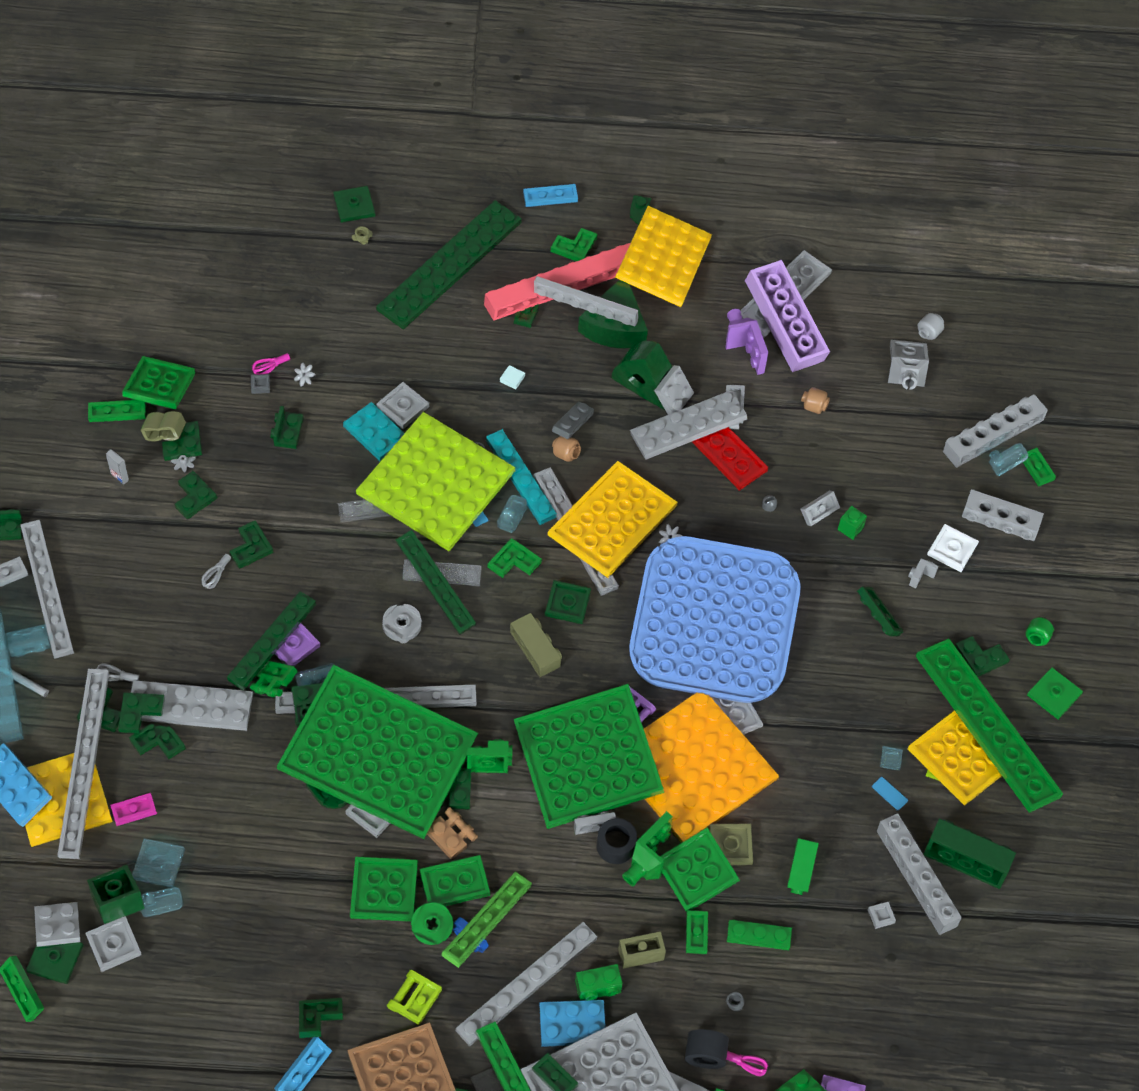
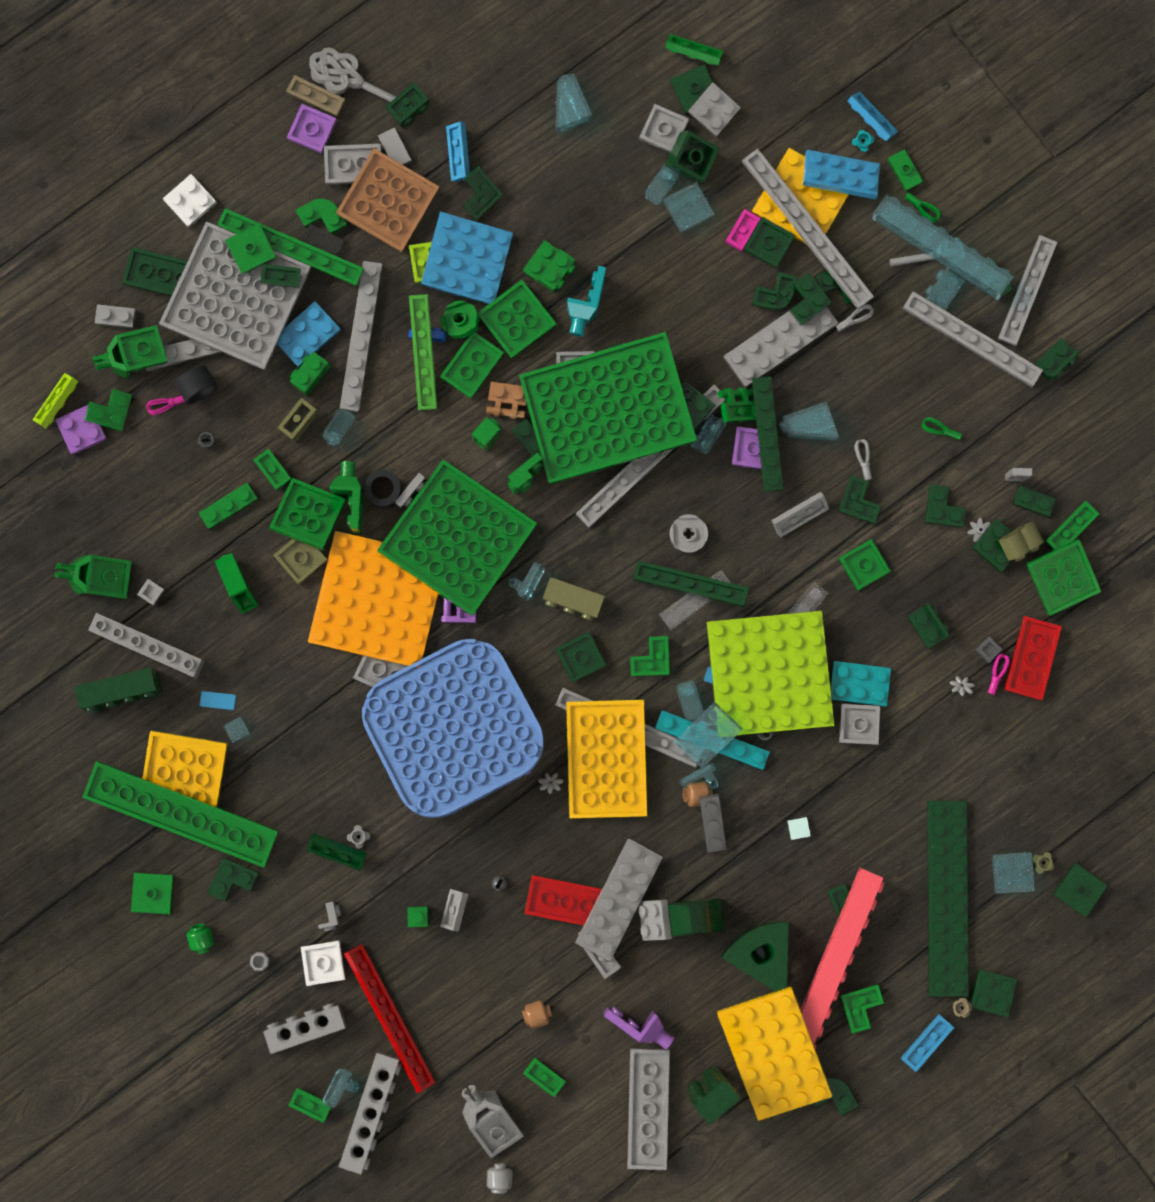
camera: 140 degrees right, 25 degrees up
light grey plate [534,276,638,326] -> none
lavender brick [745,260,830,372] -> none
none -> green plate [55,555,132,599]
none -> light grey tile [250,952,270,971]
none -> clear light blue piece [323,409,355,448]
none -> red plate [344,944,435,1093]
none -> light grey plate [347,825,370,848]
none -> dark azure plate [421,212,513,304]
none -> green brick [471,417,501,452]
none -> clear light blue piece [509,562,545,601]
none -> green plate [523,240,576,293]
none -> green plate [523,1057,566,1097]
none -> clear light blue slope [556,74,592,134]
none -> teal plate [567,266,606,337]
none -> clear light blue plate [674,702,742,768]
none -> clear light blue piece [678,762,718,789]
none -> dark green brick [687,1066,740,1125]
none -> dark green plate [743,216,795,269]
none -> light grey plate [771,492,829,538]
none -> clear light blue slope [780,402,839,441]
none -> green tile [838,539,891,591]
none -> green piece [921,417,962,440]
none -> dark tan plate [953,998,972,1018]
none -> dark green plate [970,969,1017,1017]
none -> clear light blue plate [992,852,1035,894]
none -> red plate [1004,616,1062,701]
none -> dark green plate [1013,486,1056,517]

